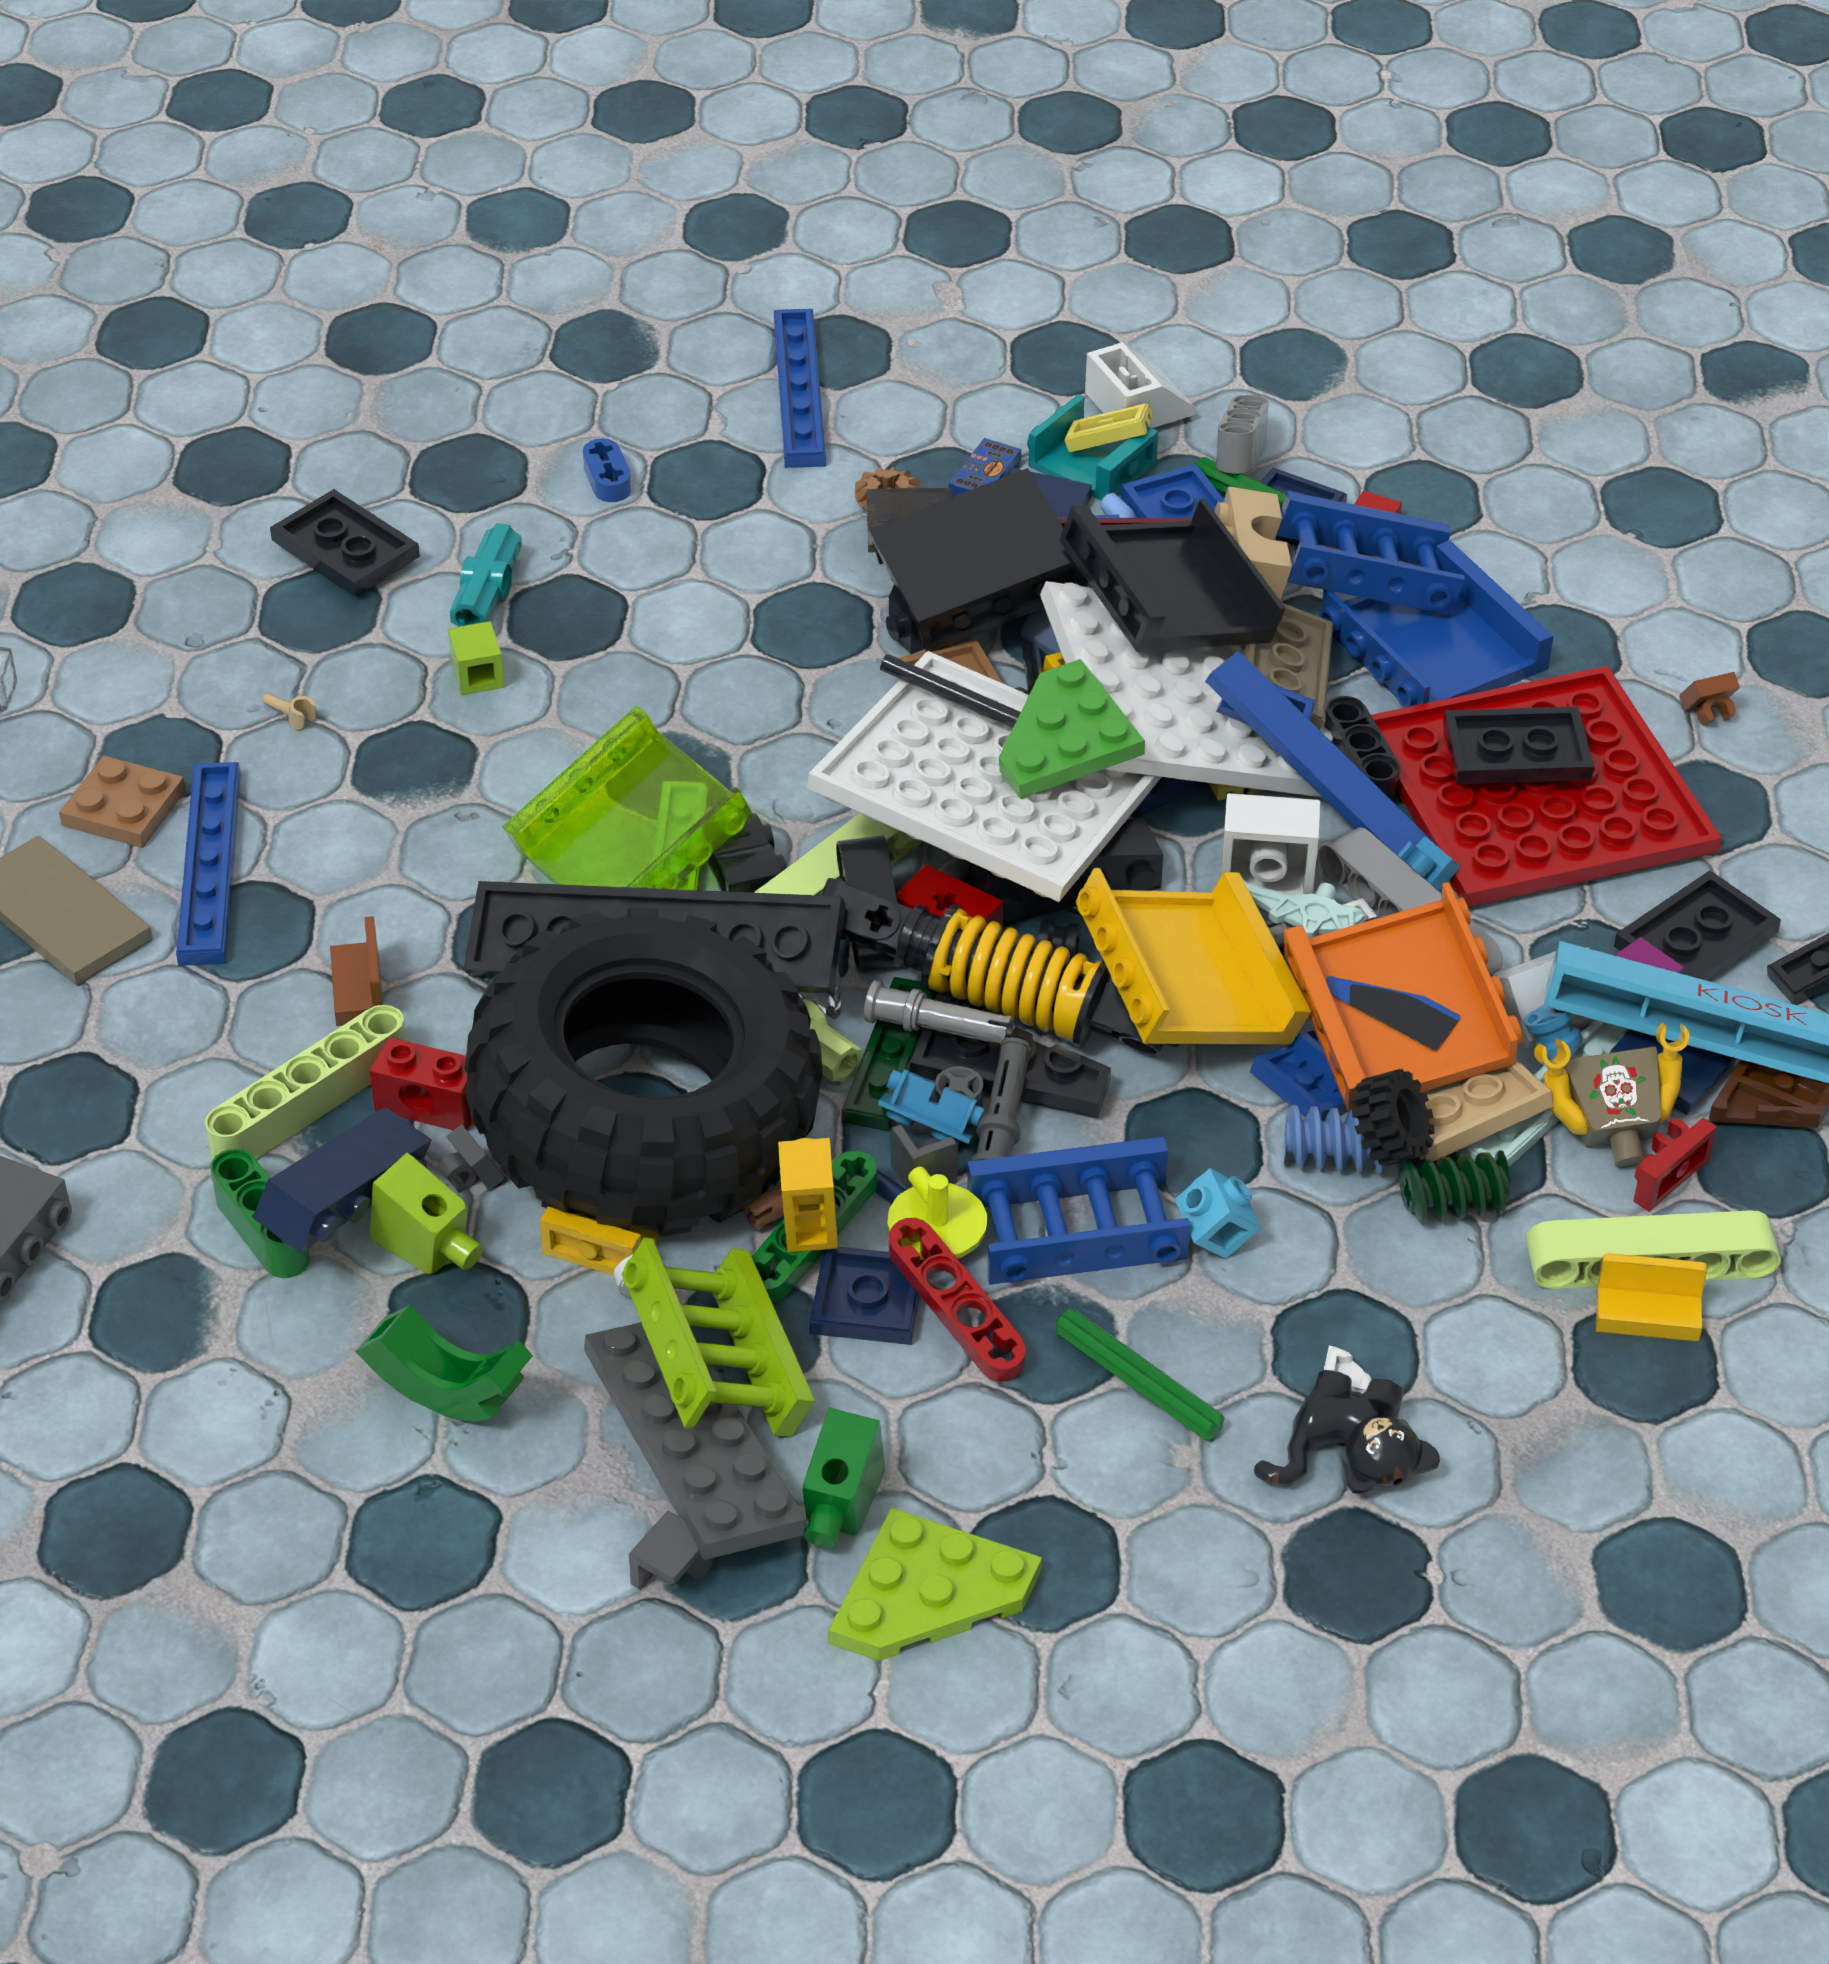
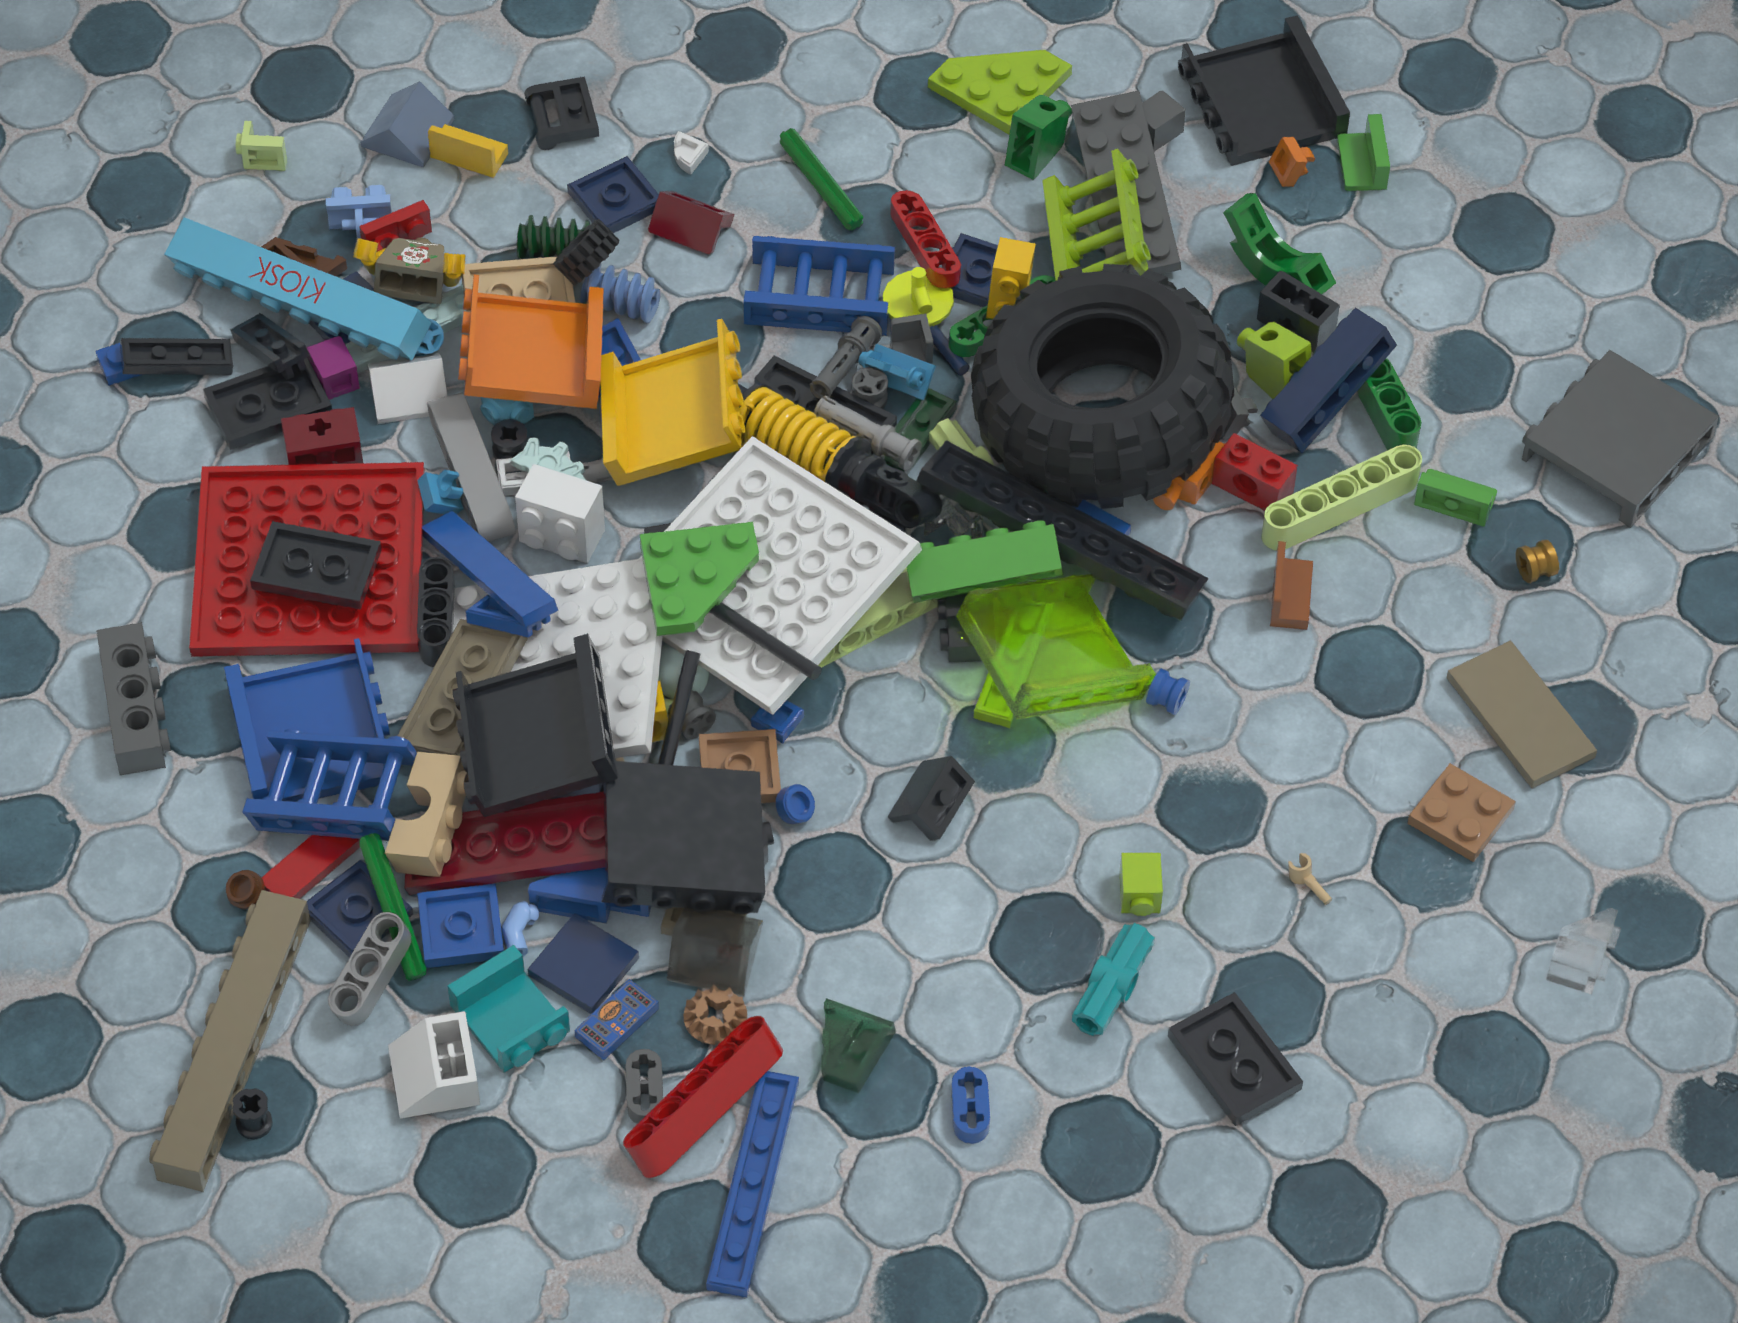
camera: 165 degrees left, 10 degrees up
blue tile [176,762,241,966] -> none
light yellow tile [1064,403,1154,453] -> none
medium azure brick [1174,1168,1262,1259] -> none
black animal [1254,1370,1440,1494] -> none
black sticker [1326,976,1460,1051] -> none
yellowish green beam [1525,1210,1781,1289] -> none
dark orange tile [1679,672,1740,726] -> none
none -> dark grey brick [96,622,171,775]
none -> dark tan brick [149,890,311,1192]
none -> reddish brown plate [226,870,265,910]
none -> black hinge [230,313,309,380]
none -> black bush [232,1088,273,1140]
none -> dark red brick [281,407,363,465]
none -> light blue hips [326,185,392,239]
none -> sand blue slope [360,81,454,168]
none -> black plate [524,76,599,150]
none -> dark blue tile [567,156,659,233]
none -> red beam [623,1016,783,1178]
none -> dark grey beam [625,1049,663,1124]
none -> dark red panel [648,191,735,254]
none -> blue tile [775,784,815,825]
none -> clear green wing [821,998,896,1093]
none -> black panel [888,756,975,841]
none -> bright green brick [907,521,1063,603]
none -> blue wheel [1146,668,1190,715]
none -> black panel [1178,15,1350,166]
none -> black brick [1257,270,1340,353]
none -> orange tile [1269,137,1316,187]
none -> bright green panel [1337,114,1390,191]
none -> bright green panel [1414,469,1497,527]
none -> pearl gold wheel [1515,539,1559,583]

